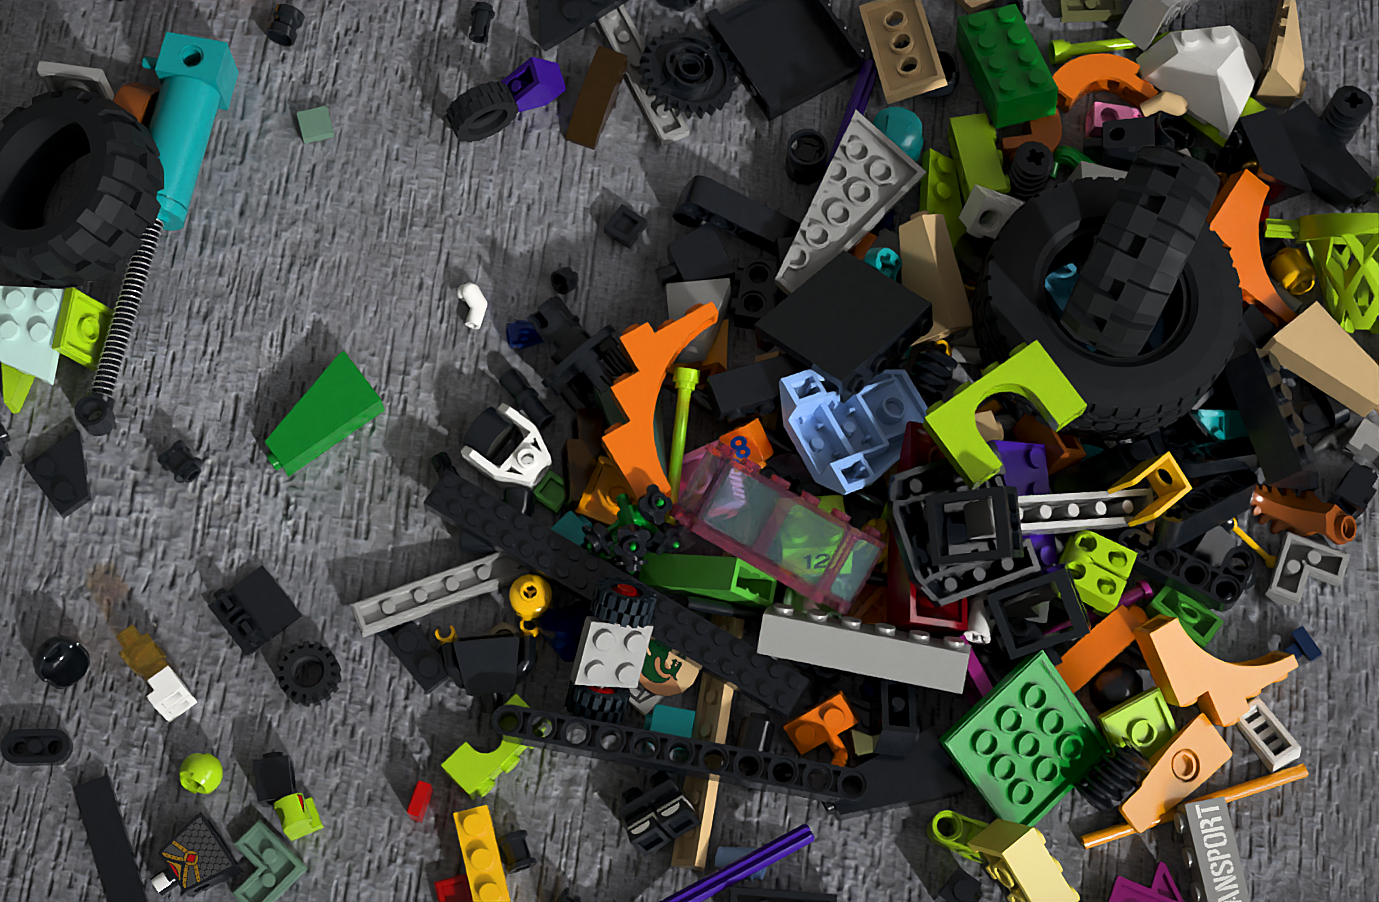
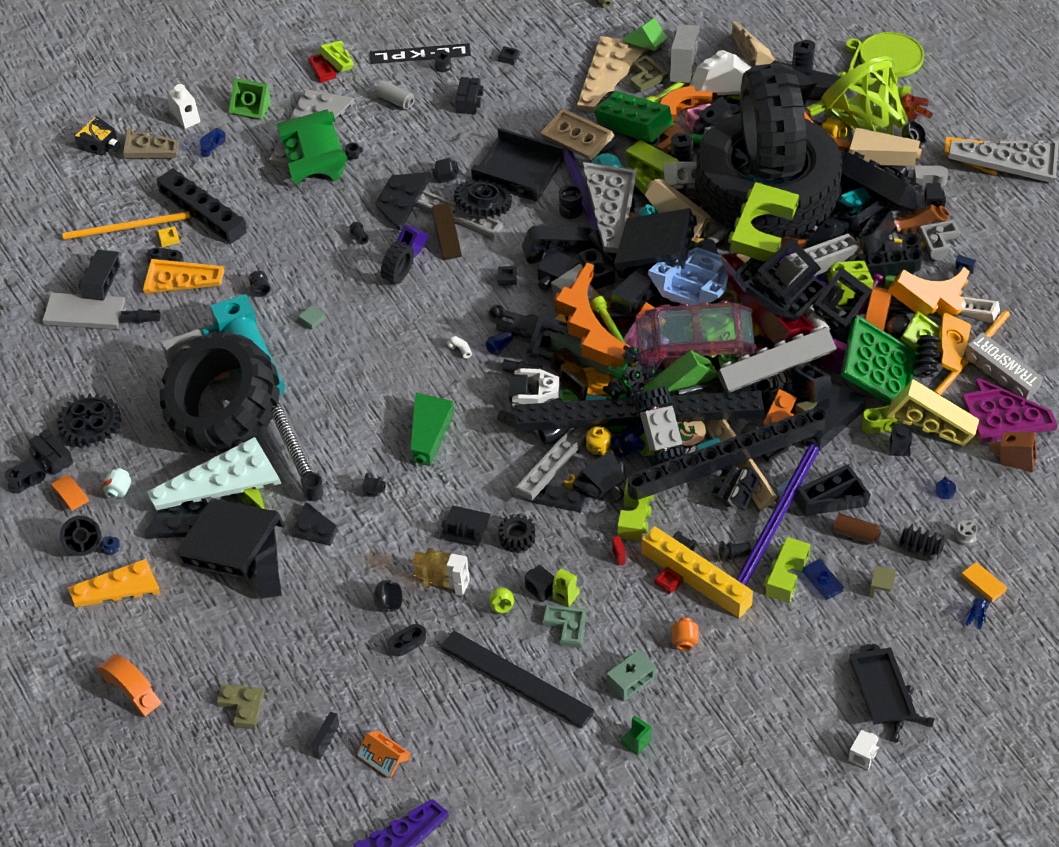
camera: 30 degrees left, 20 degrees down
lime tile [52,287,115,372] -> none
torso [150,812,243,897] -> none
yellow piece [1107,451,1193,527] -> none
tan arm [1140,91,1188,117] -> none

